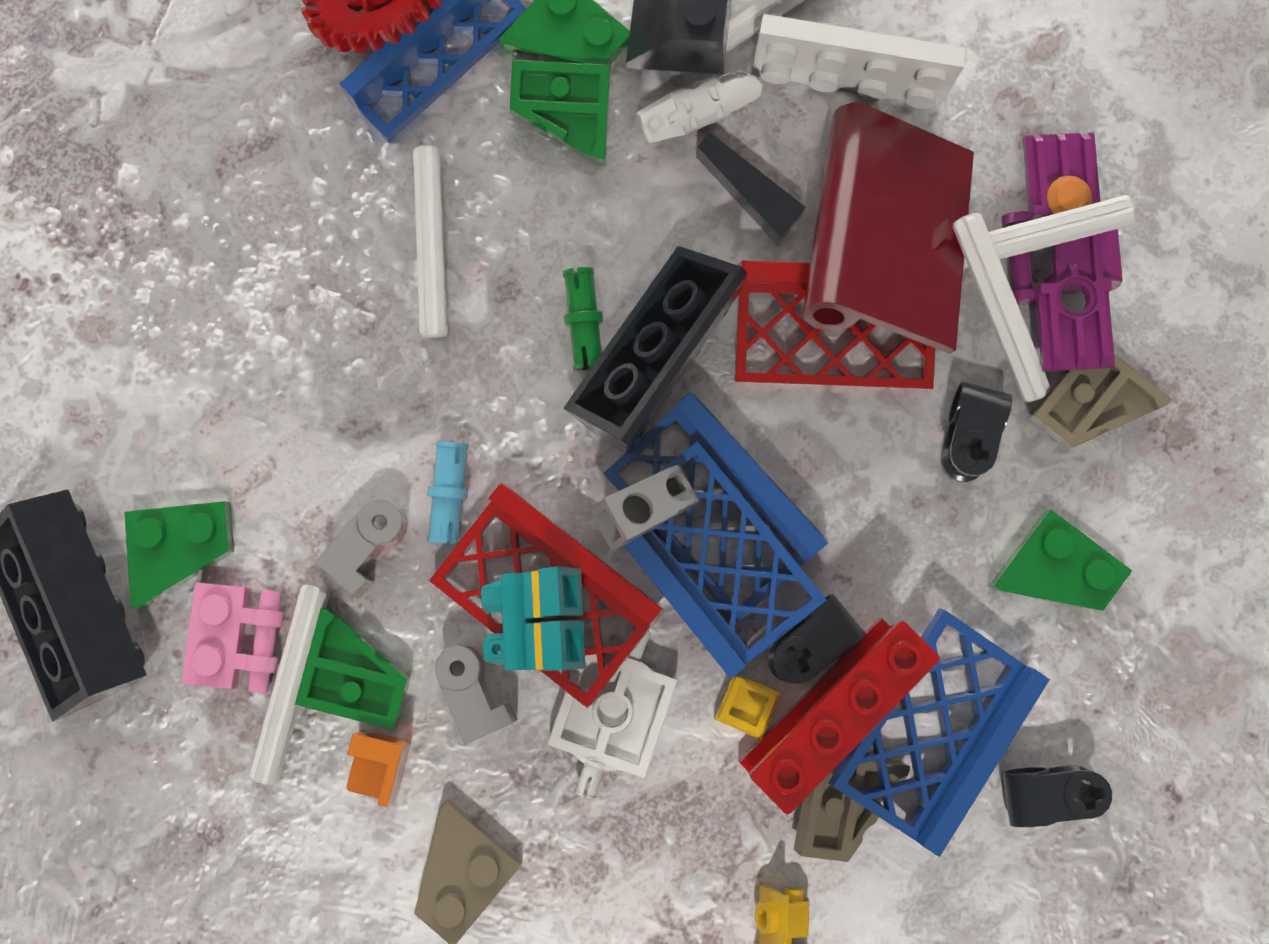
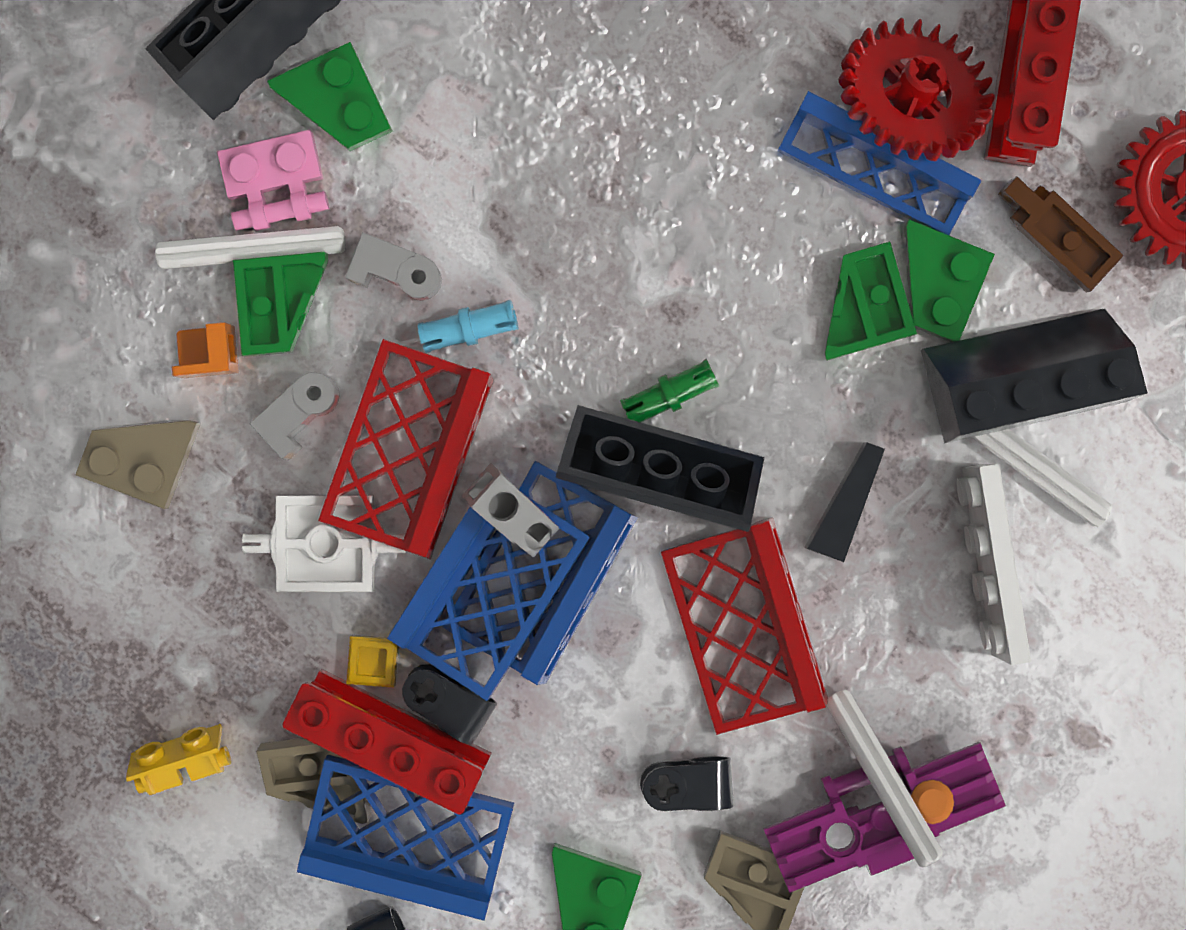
camera: 65 degrees right, 5 degrees up
white axle [413,145,448,338] -> none
teal hips [481,566,586,670] -> none
white hinge [637,69,764,143] -> none
dark red door [803,102,974,354] -> none
white axle [953,212,1051,402] -> none

